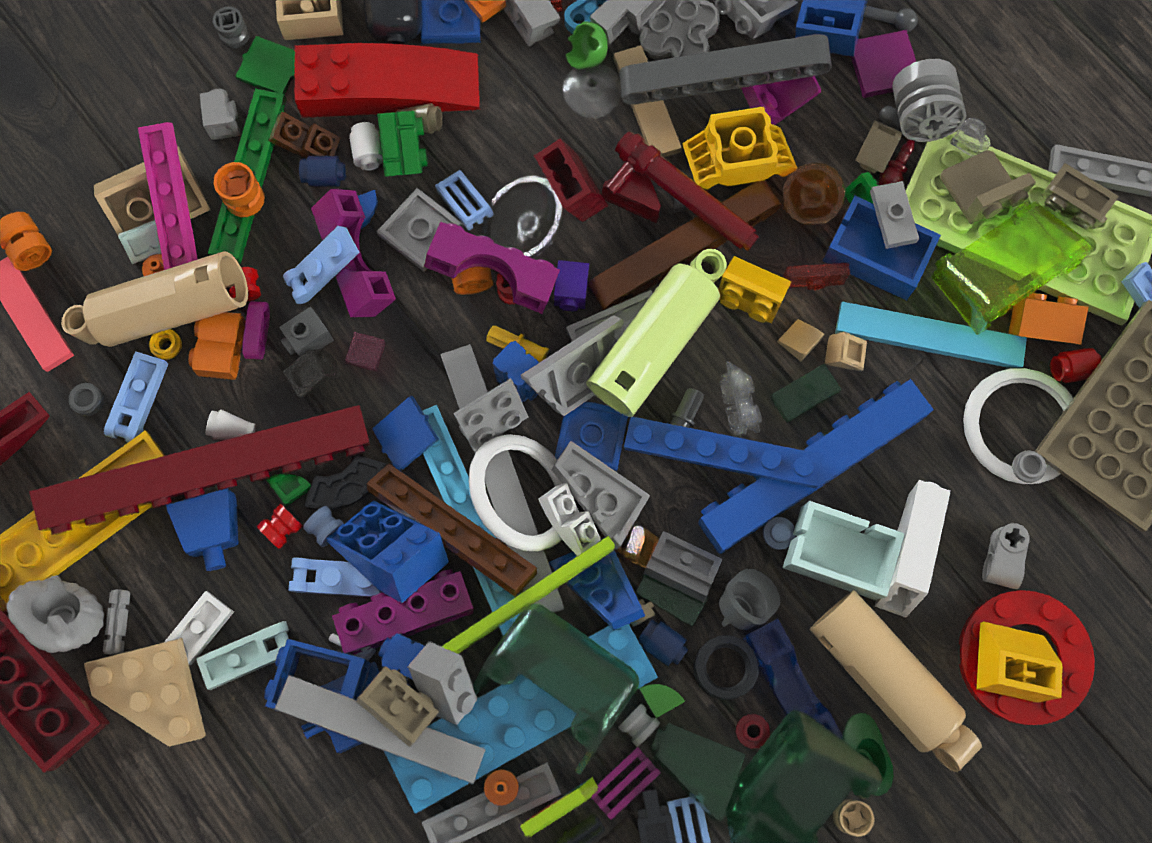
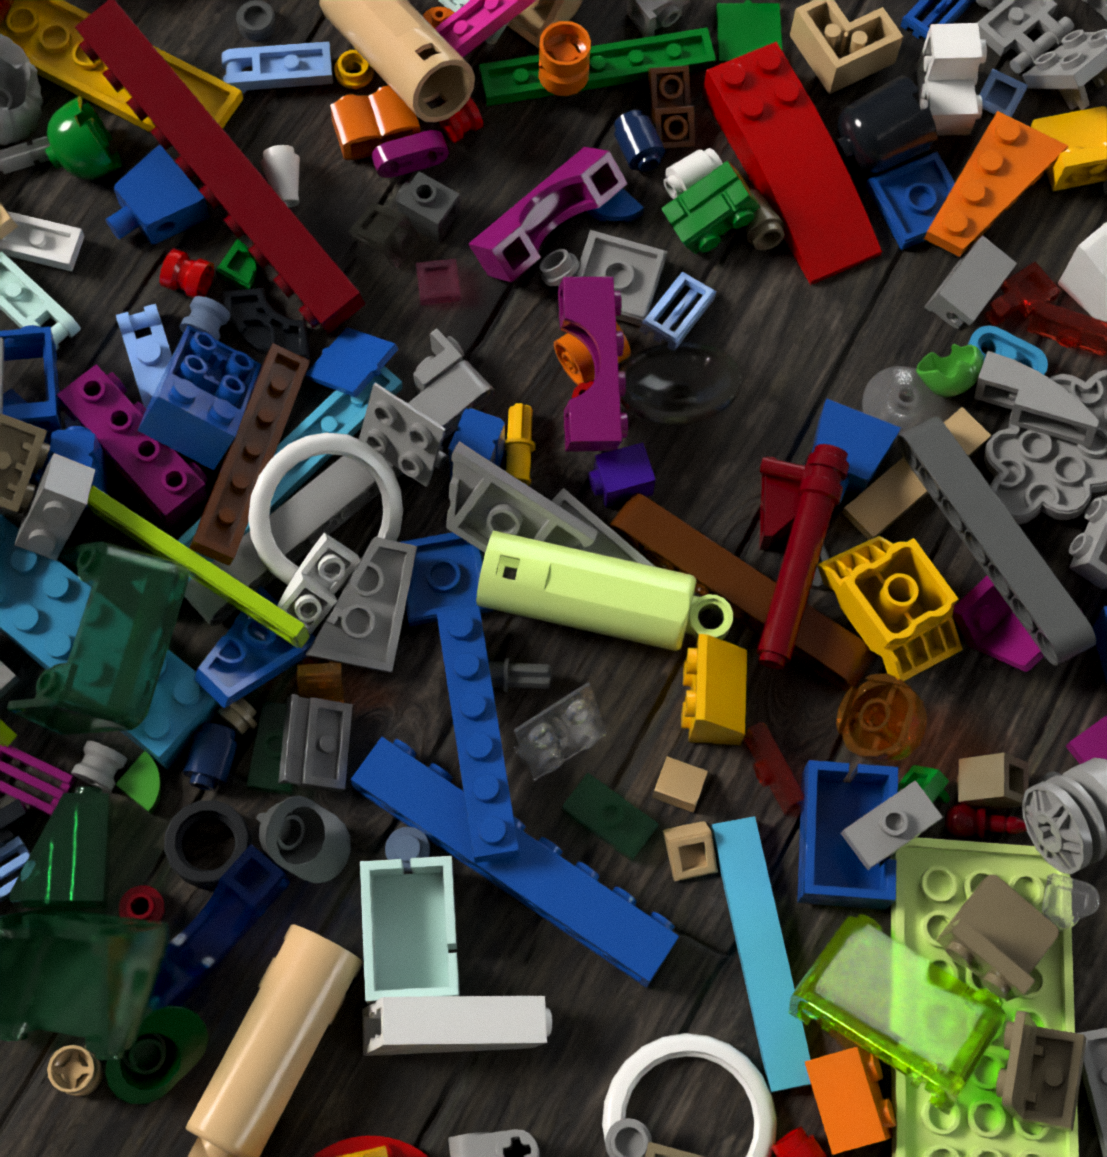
camera: 65 degrees right, 5 degrees down
light blue plate [283,226,360,304] -> none
dark red brick [534,138,608,222] -> none
none -> green cylinder [45,96,122,180]
none -> light grey bracket [413,329,464,394]
none -> light grey plate [540,249,579,286]
none -> blue torso [812,399,901,506]

